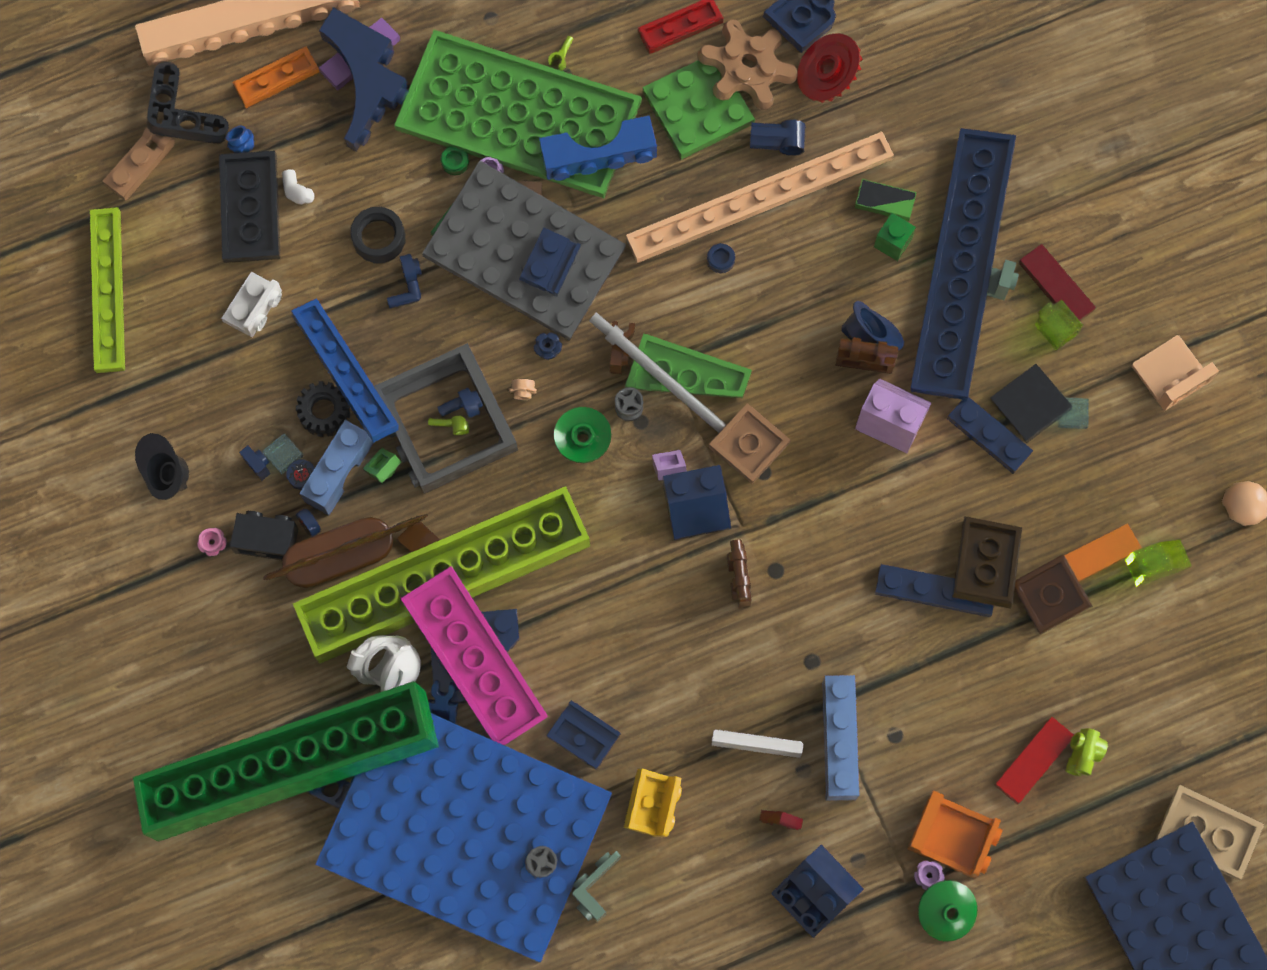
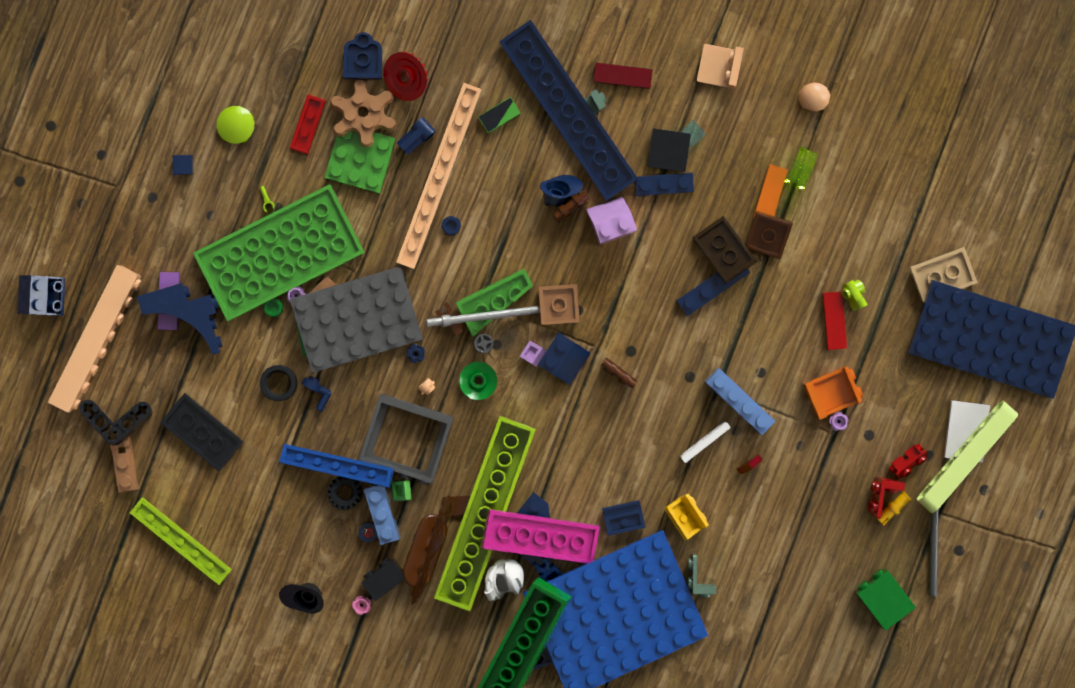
camera: 50 degrees left, 15 degrees up
white bracket [222,272,282,338] -> none
blue plate [226,126,254,153] -> none
orange tile [232,46,320,108] -> none
dark blue plate [239,445,271,481] -> none
clear light blue tile [262,433,304,474] -> none
white arm [282,170,314,205] -> none
dark blue tile [295,508,321,537] -> none
lime hand [428,416,469,435] -> none
dark blue plate [437,388,483,419] -> none
dark blue plate [519,227,581,297] -> none
dark grey wheel [525,846,557,878] -> none
blue arch [539,115,657,180] -> none
dark blue slope [771,844,864,938] -> none
green brick [874,213,916,261] -> none
green dish [918,880,978,941] -> none
clear neon green brick [1035,299,1083,351] -> none

